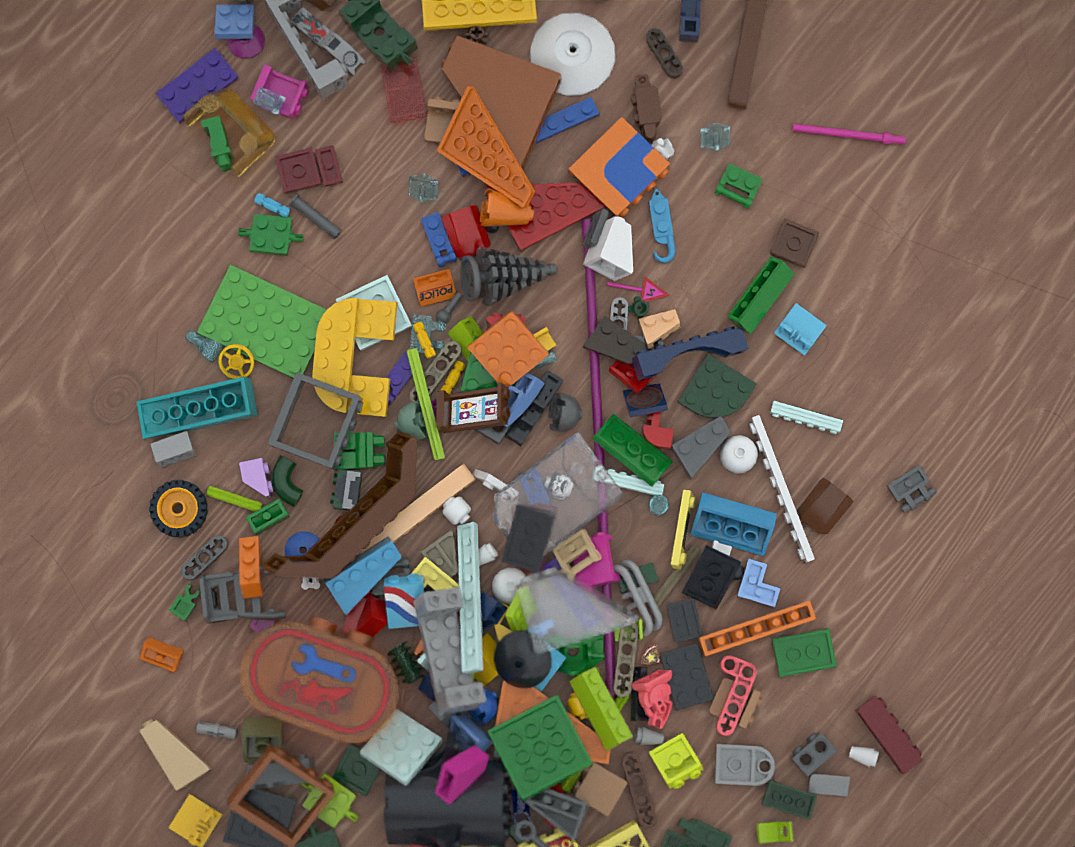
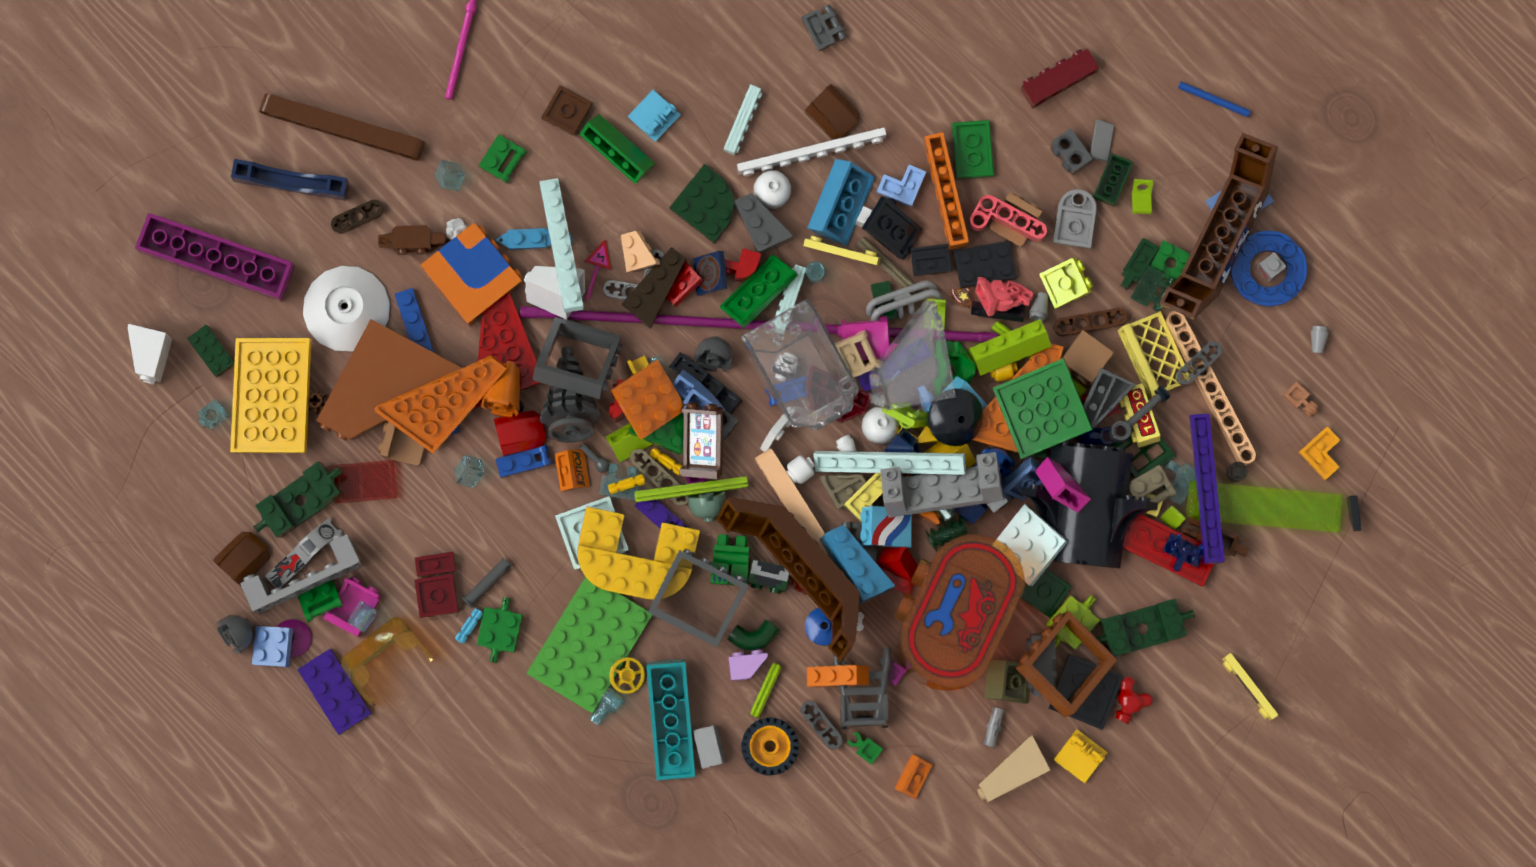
camera: 85 degrees left, 0 degrees up
green hips [201,116,234,172] -> none
green slope [246,498,290,536] -> none
black plate [501,504,556,573] -> none
dark grey tile [582,209,609,248] -> none
dark tan beam [613,621,638,697] -> none
dark green plate [628,296,649,319] -> none
dark blue arch [632,326,749,381] -> none
white cone [849,746,879,767] -> none
none -> green plate [297,580,343,623]
none -> dark grey window [533,317,623,399]
none -> light aqua plate [539,178,584,313]

